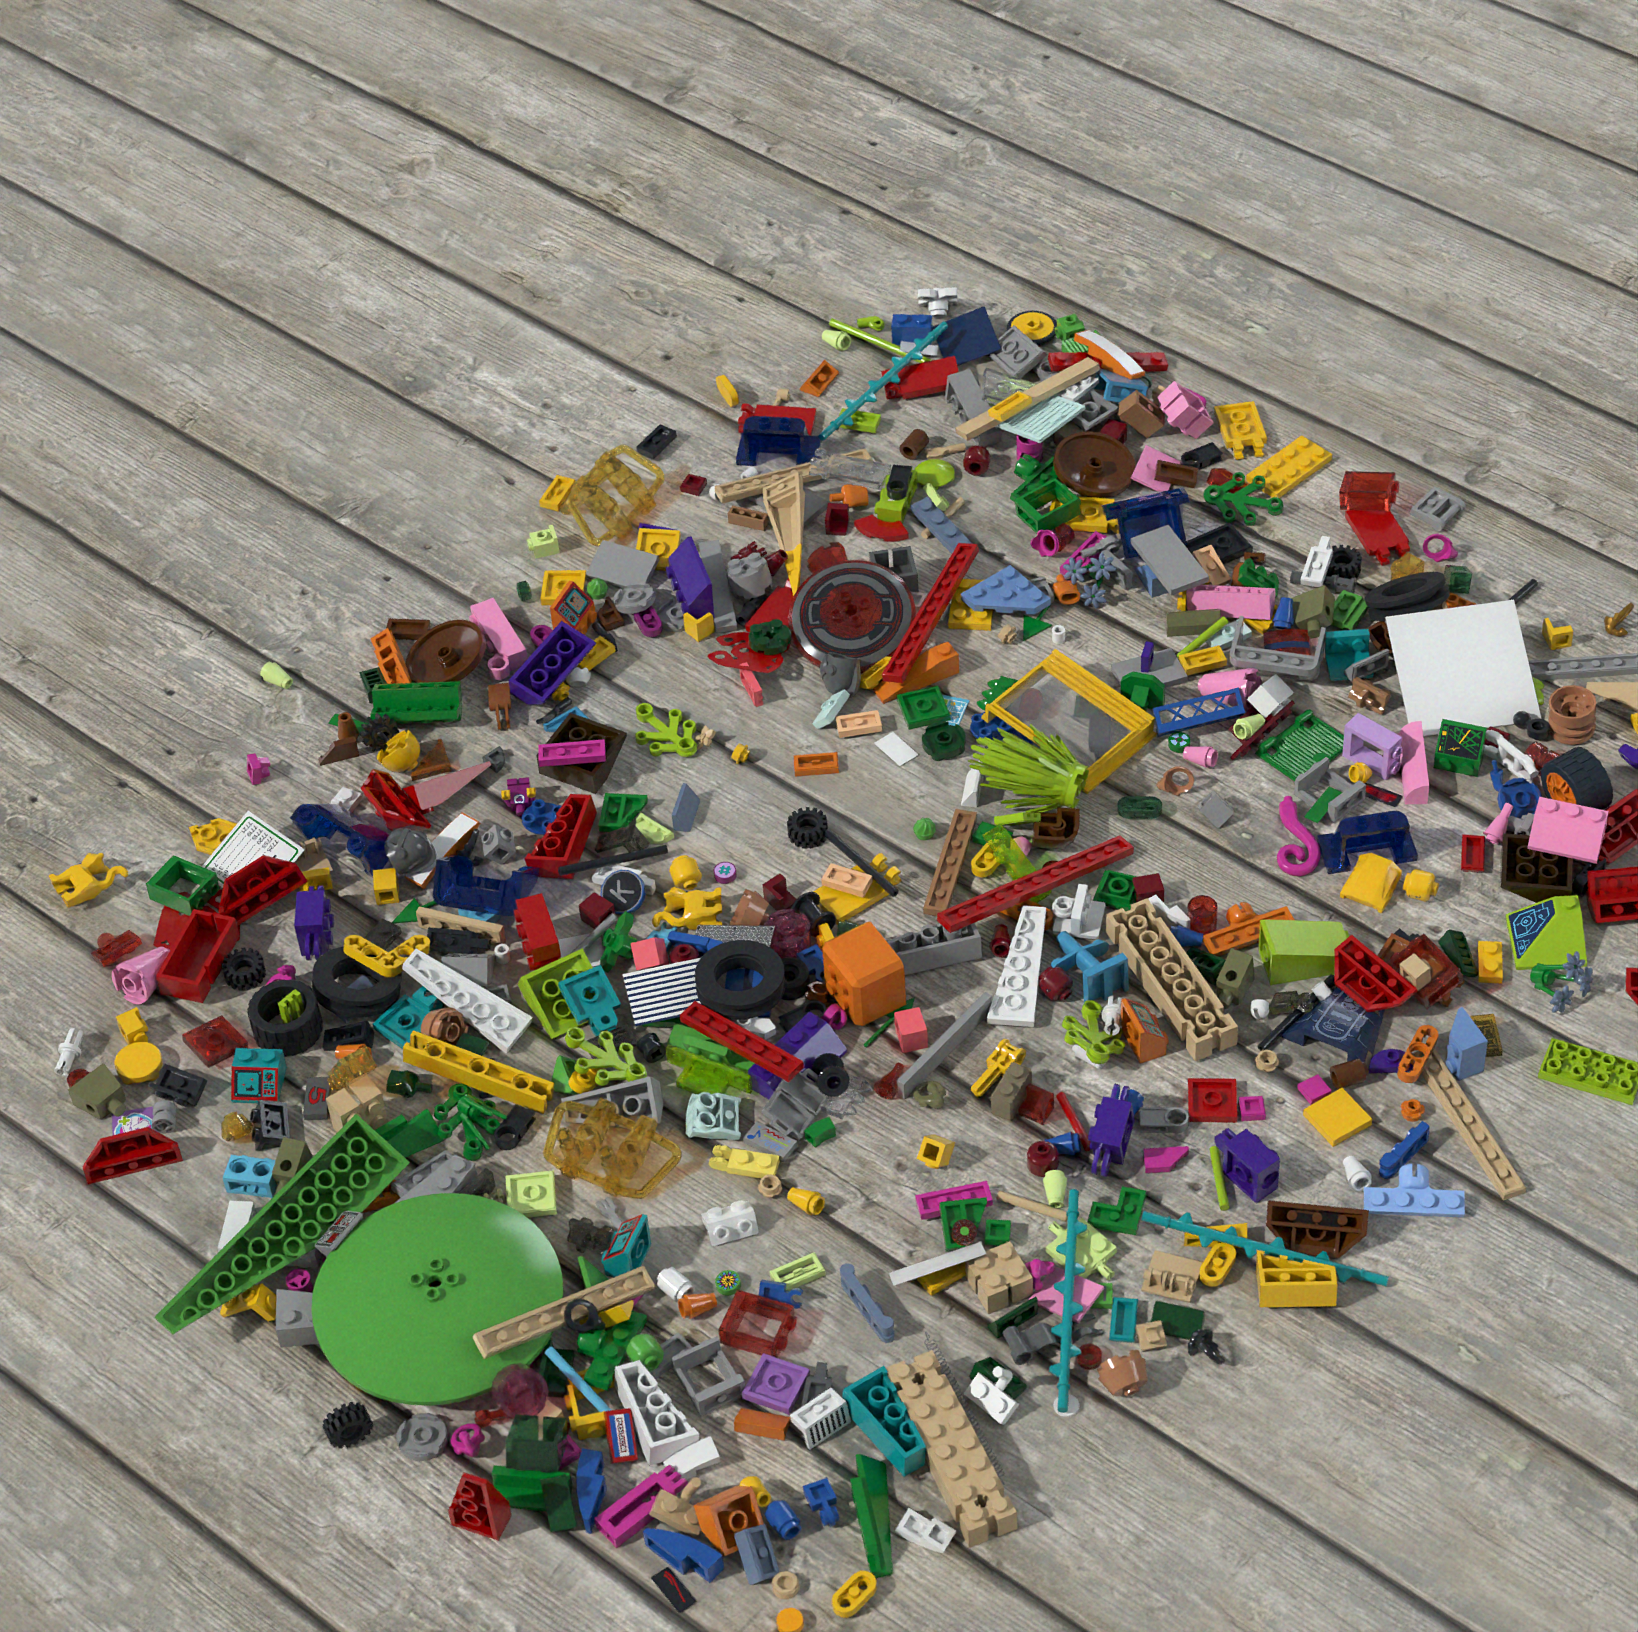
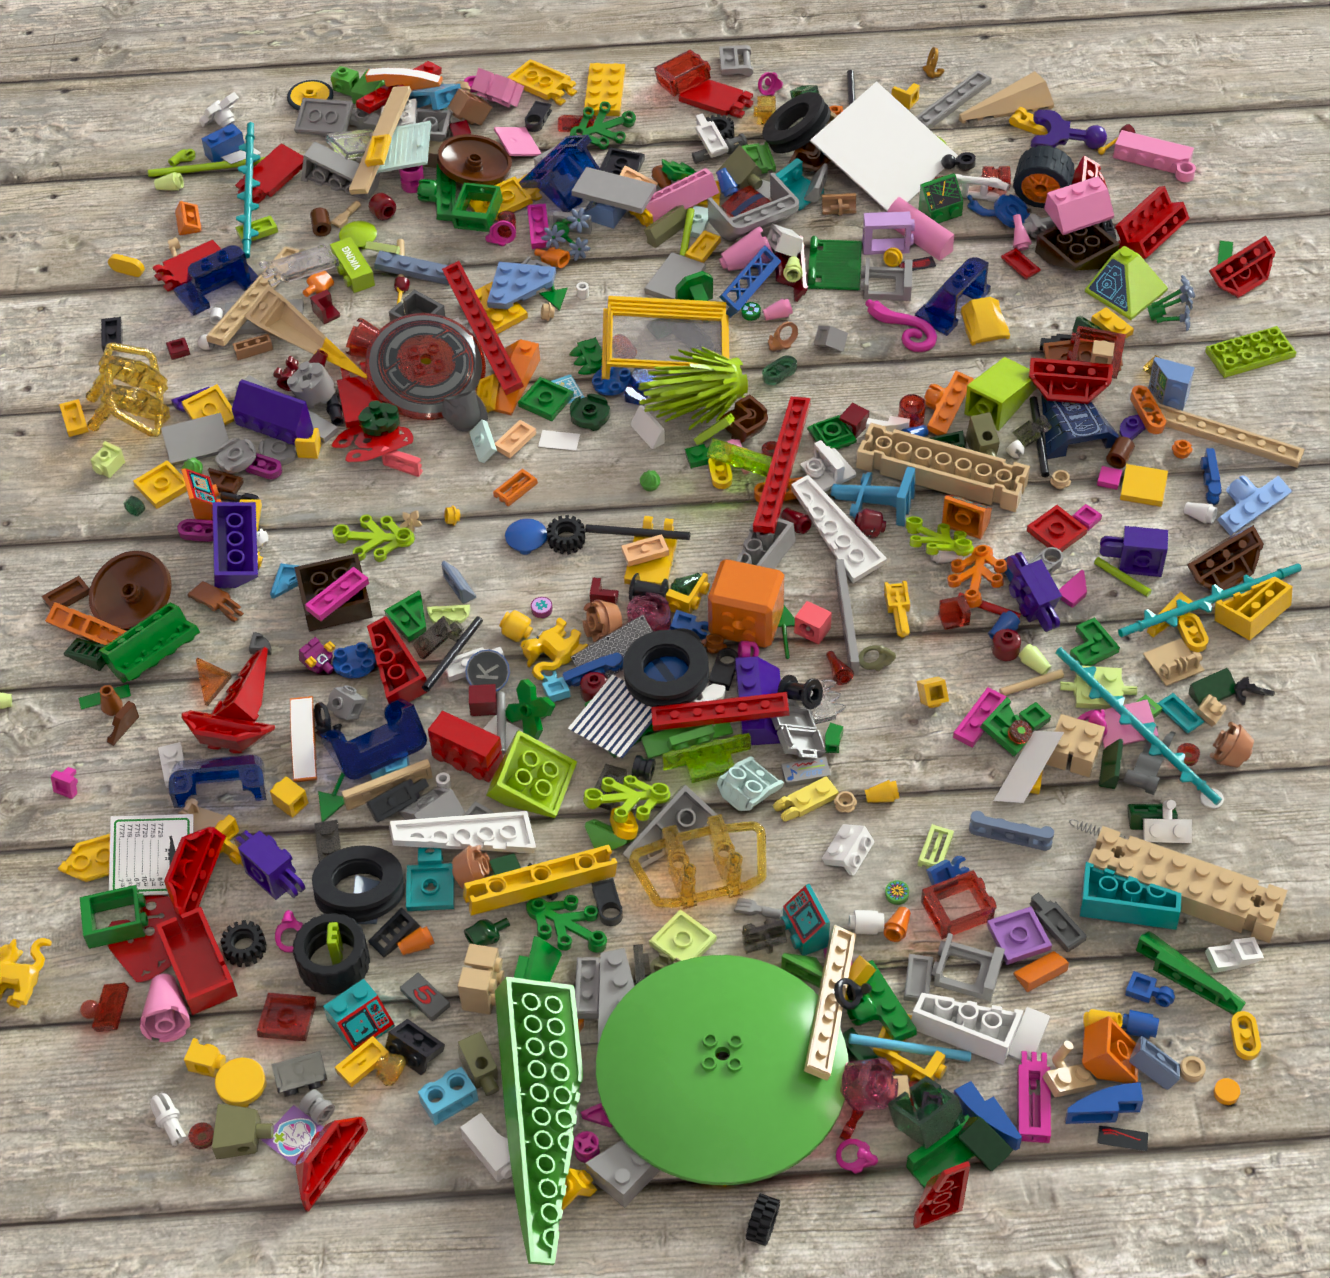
camera: 45 degrees left, 5 degrees up
light grey slope [315,1211,363,1257] -> none
clear yellow arch [327,1046,377,1092] -> none
yellow beam [343,935,430,977] -> none
black gear [359,713,399,752] -> none
yellow cylinder [377,730,420,773] -> none
dark grey helmet [384,828,437,875] -> none
light grey tile [397,1413,448,1461] -> none
green plant [457,1094,507,1150] -> none
bright pink hinge [469,598,528,680] -> none
black piece [536,697,572,724] -> none
teal plate [558,965,621,1038] -> none
tile [604,1408,638,1464] -> none
bright green head [626,1334,664,1371] -> none
coral piece [631,937,669,971] -> none
white panel [790,1388,851,1450] -> none
red tile [854,514,909,542] -> none
black piece [887,464,913,500] -> none
medium nougat plate [923,809,977,916] -> none
dark blue sticker [933,306,1001,366] -> none
dark tan brick [990,1062,1032,1121] -> none
light grey plate [1080,535,1122,558] -> none
white arm [1102,996,1122,1035] -> none
dark purple tile [1141,641,1154,673] -> none
reddish brown tile [1154,460,1198,488] -> none
reddish brown tile [1244,552,1267,564] -> none
green sticker [1304,786,1343,823] -> none
white piece [1311,980,1332,1001] -> none
yellow head [1403,869,1439,902] -> none
nougat wheel [1548,685,1596,745] -> none
none -> yellow plate [335,1036,390,1088]
none -> dark red hinge [394,277,410,304]
none -> blue dish [505,519,547,555]
none -> orange plant [947,545,1007,608]

